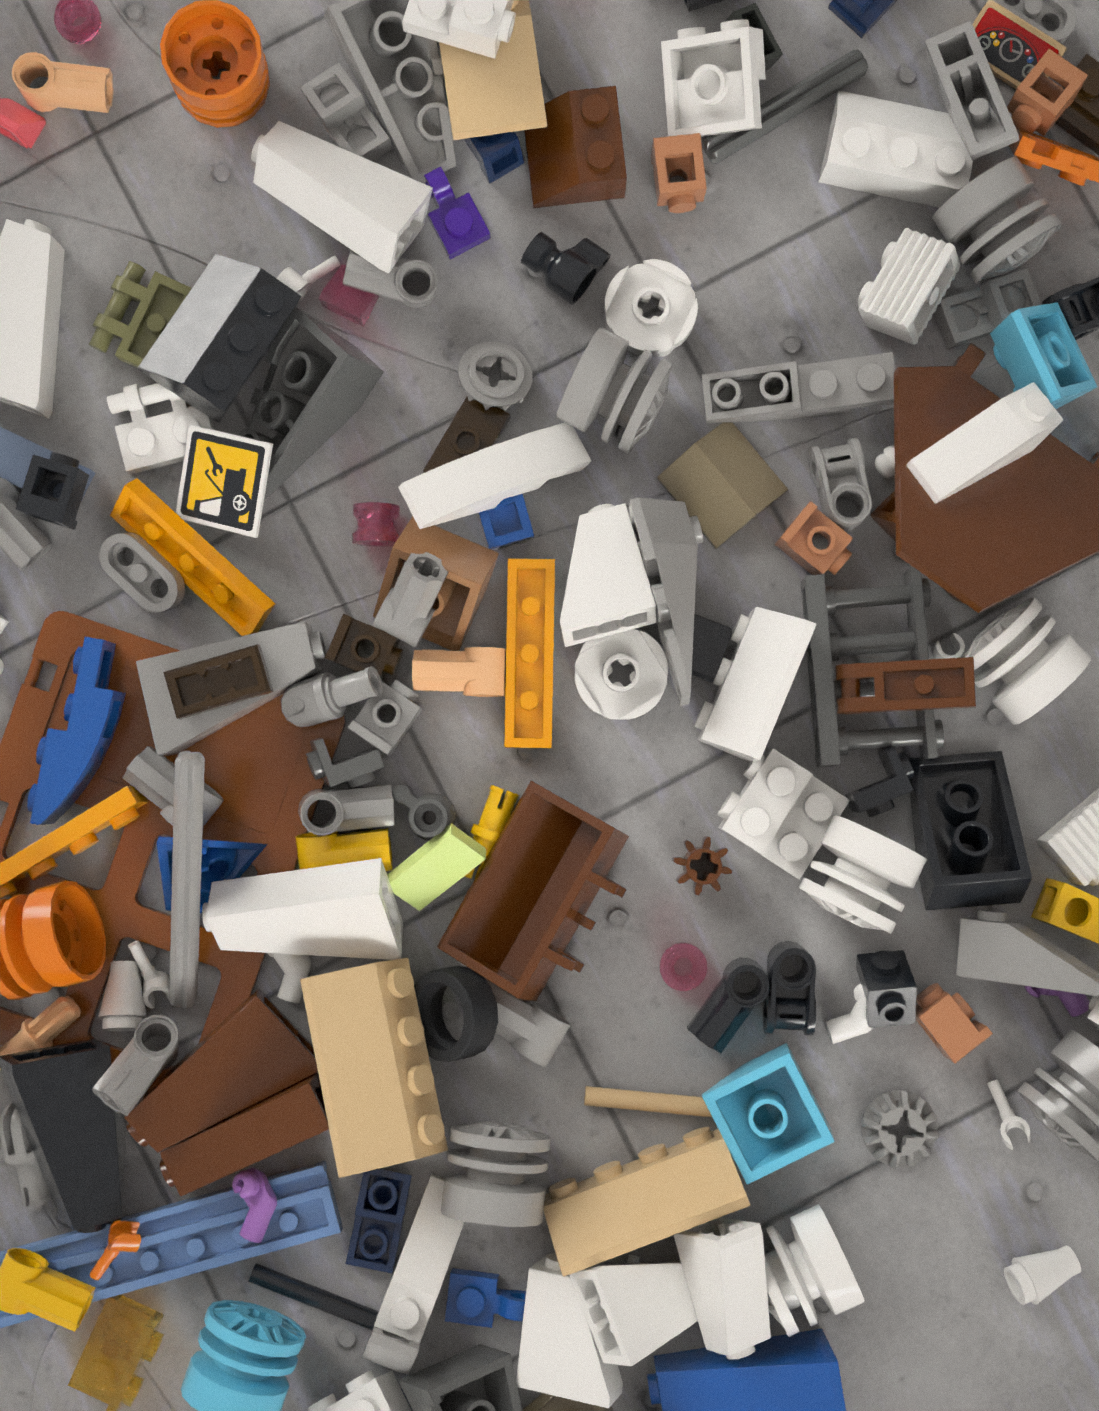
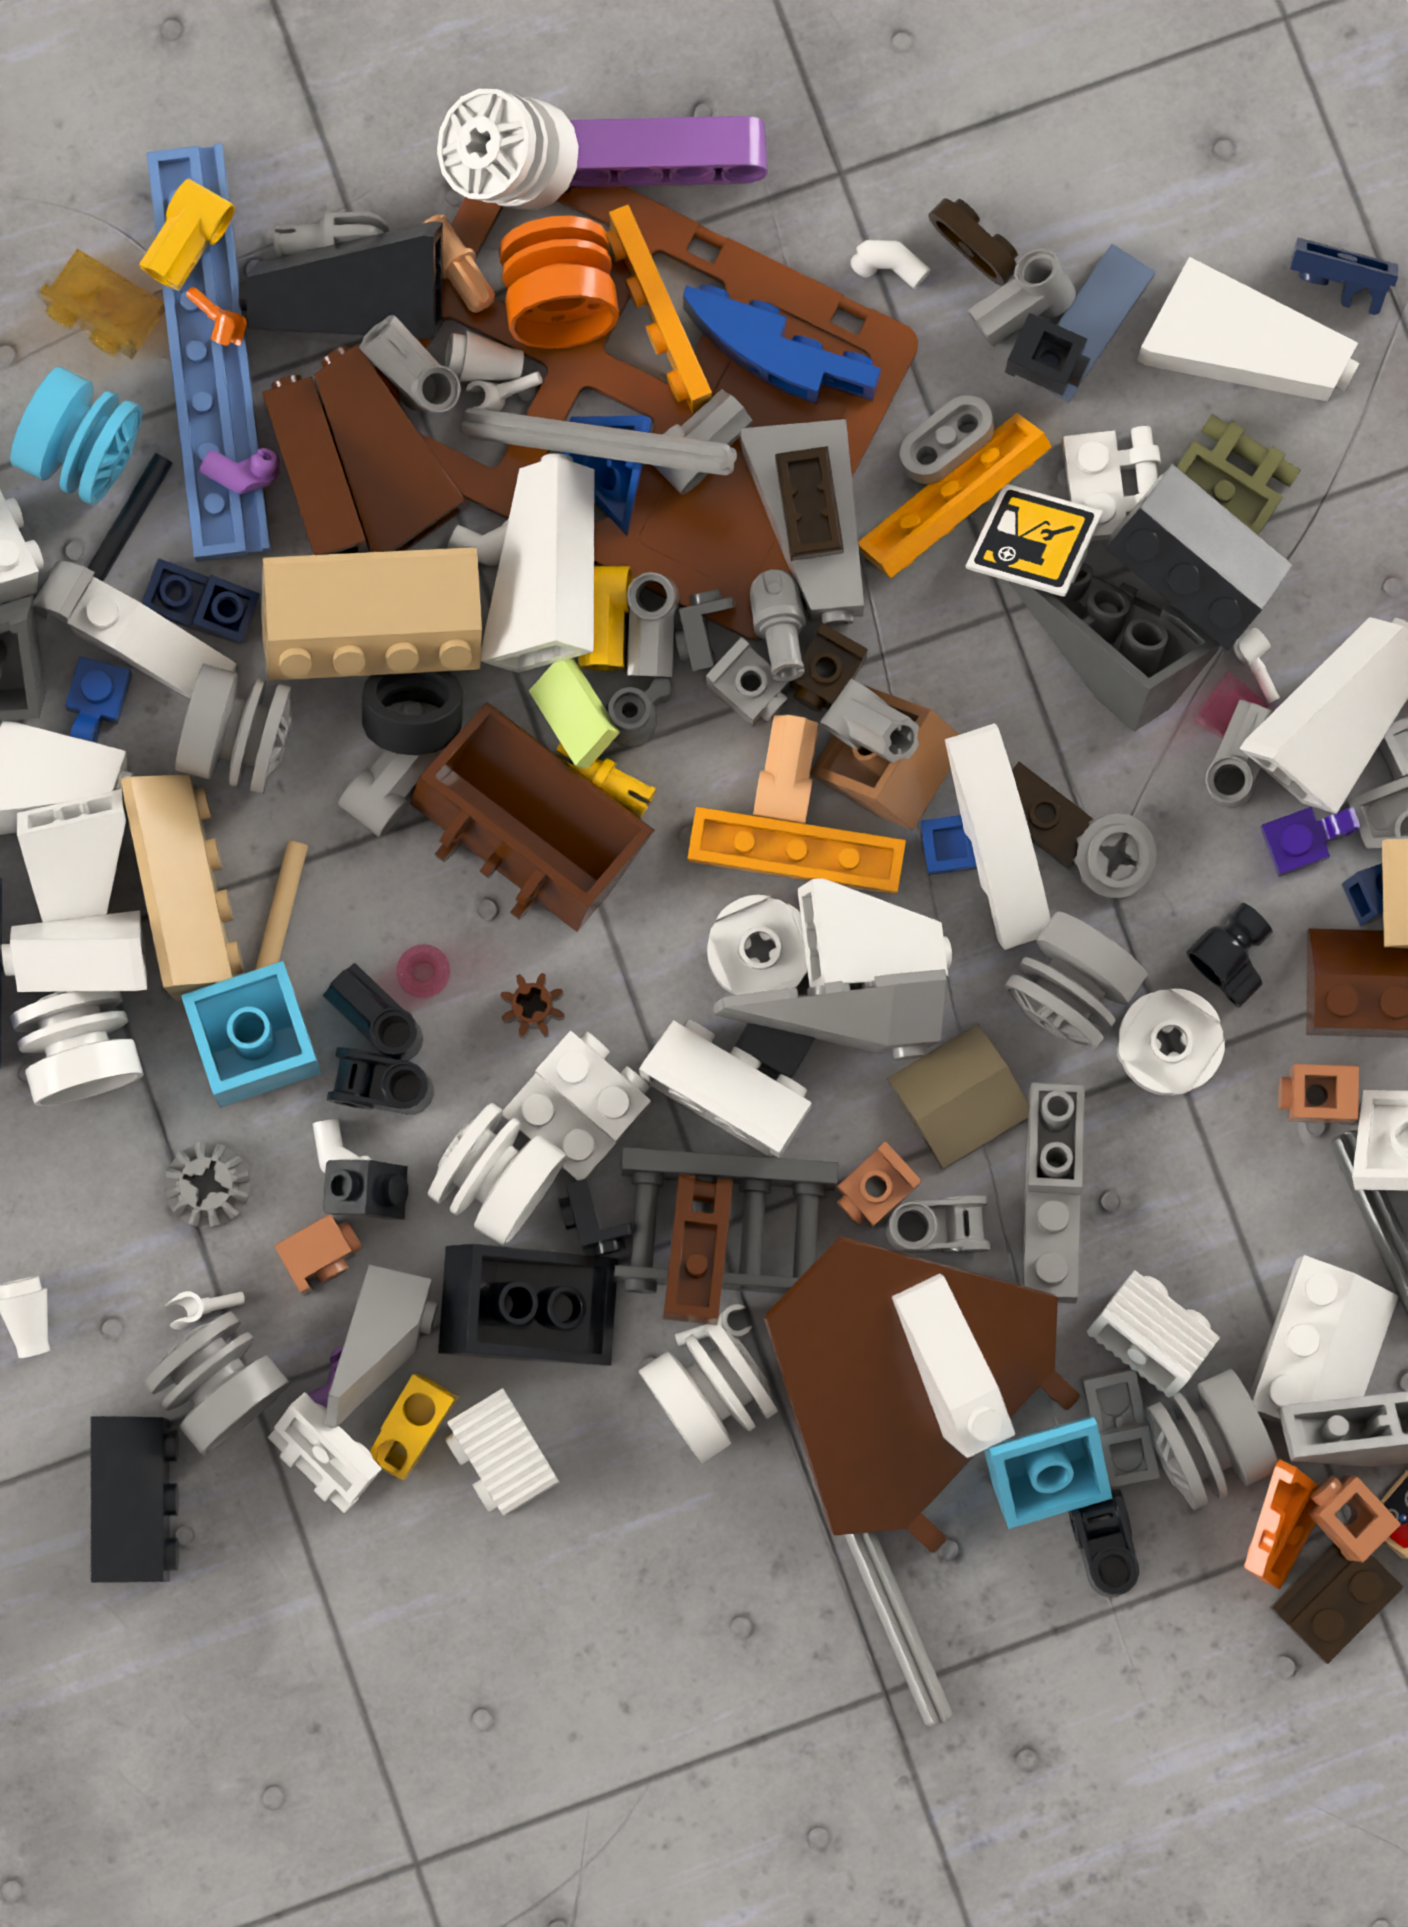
camera: 95 degrees right, 5 degrees down
clear pink wheel [352,502,400,547] -> none

